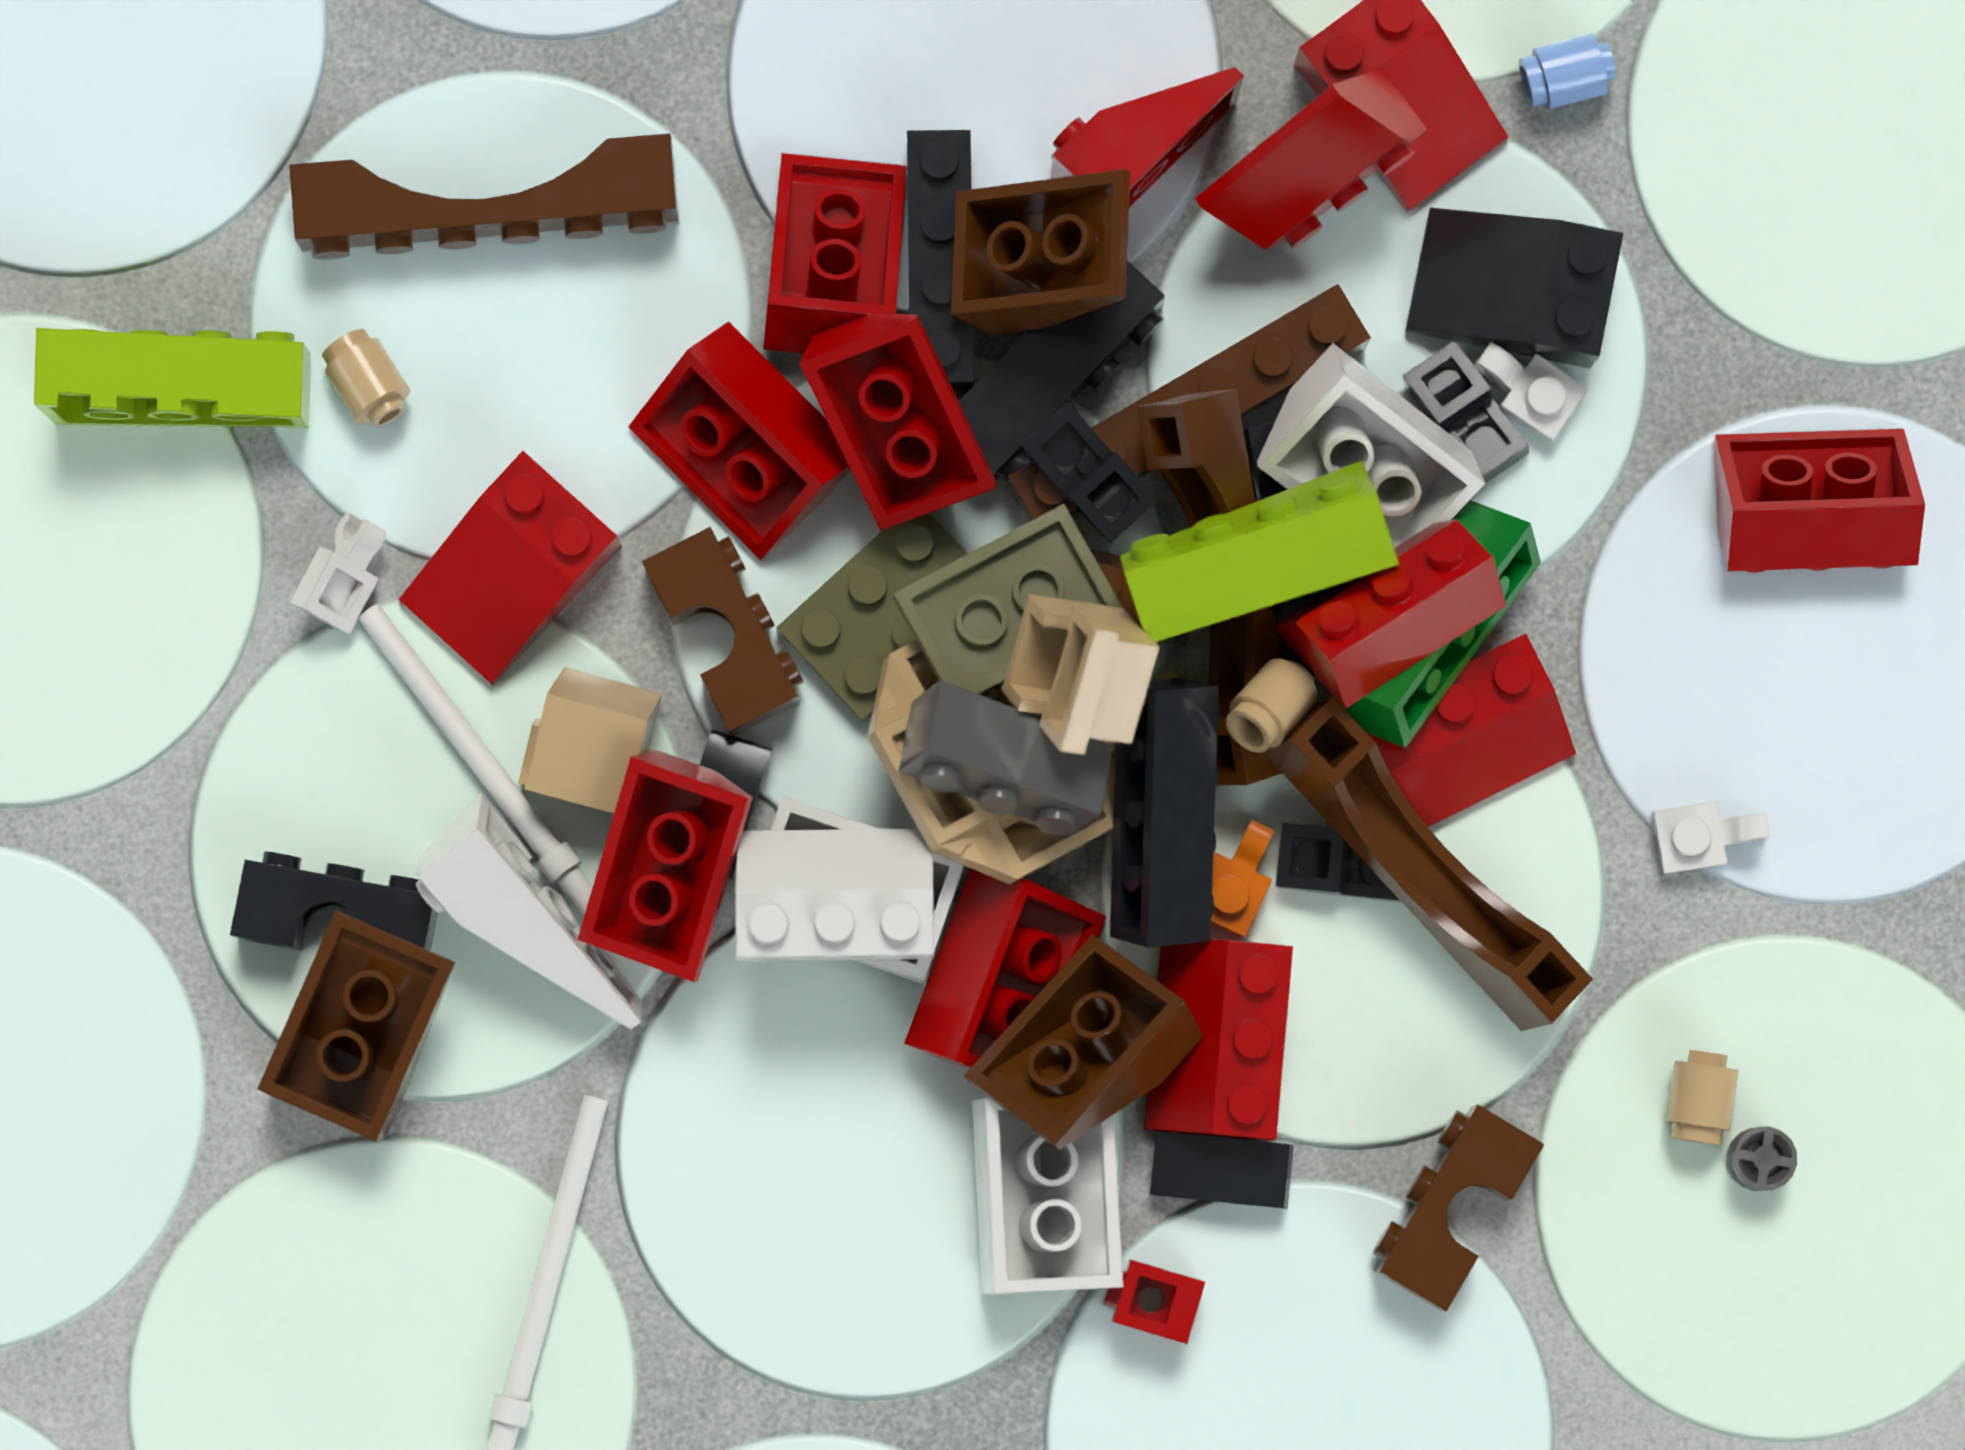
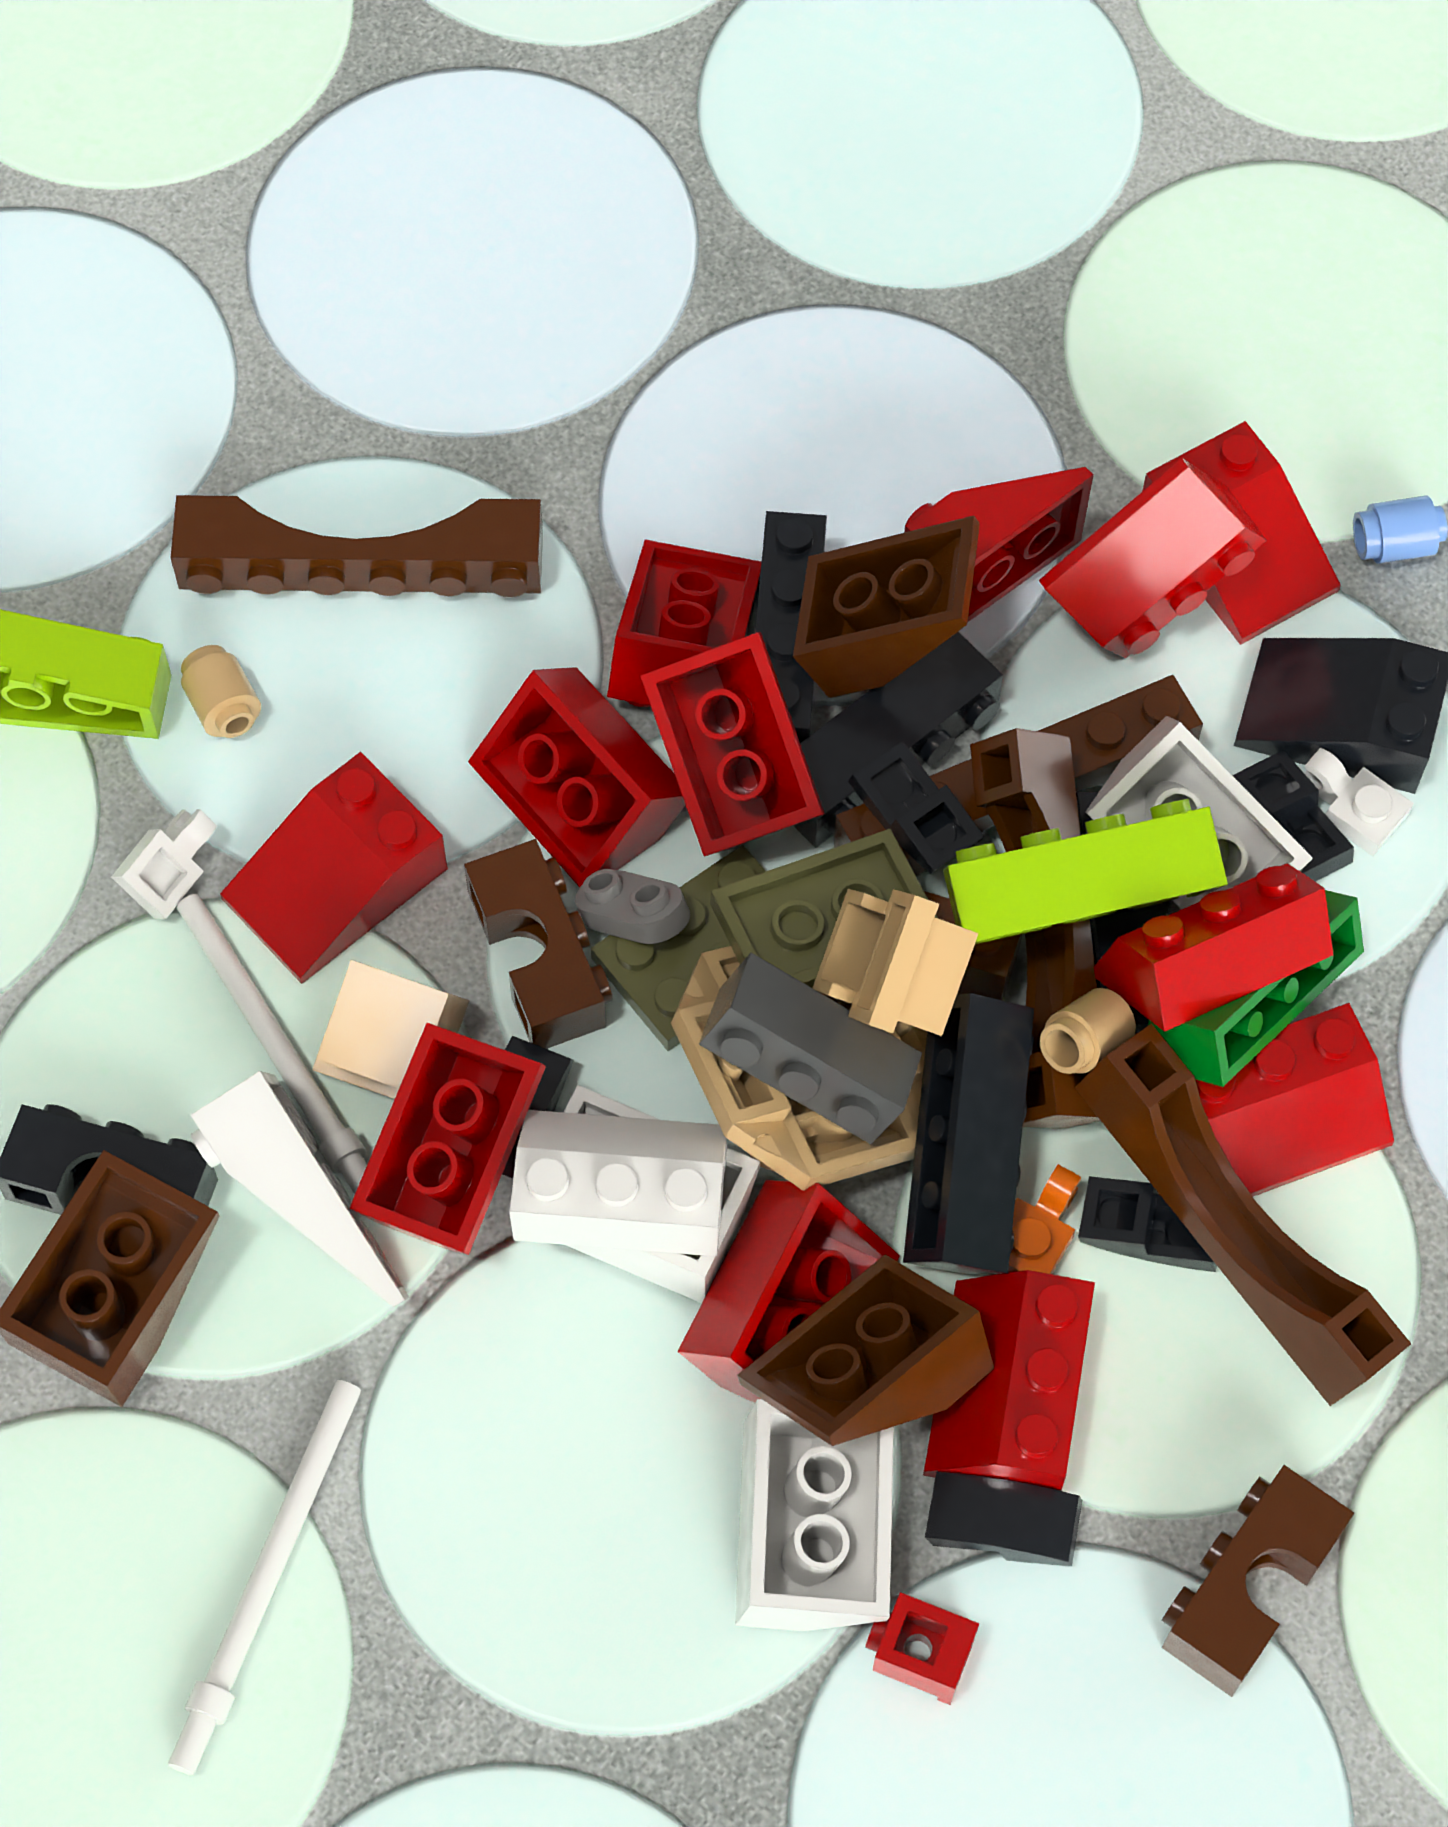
camera: 10 degrees right, 20 degrees down
none -> light grey plate [575,869,690,944]

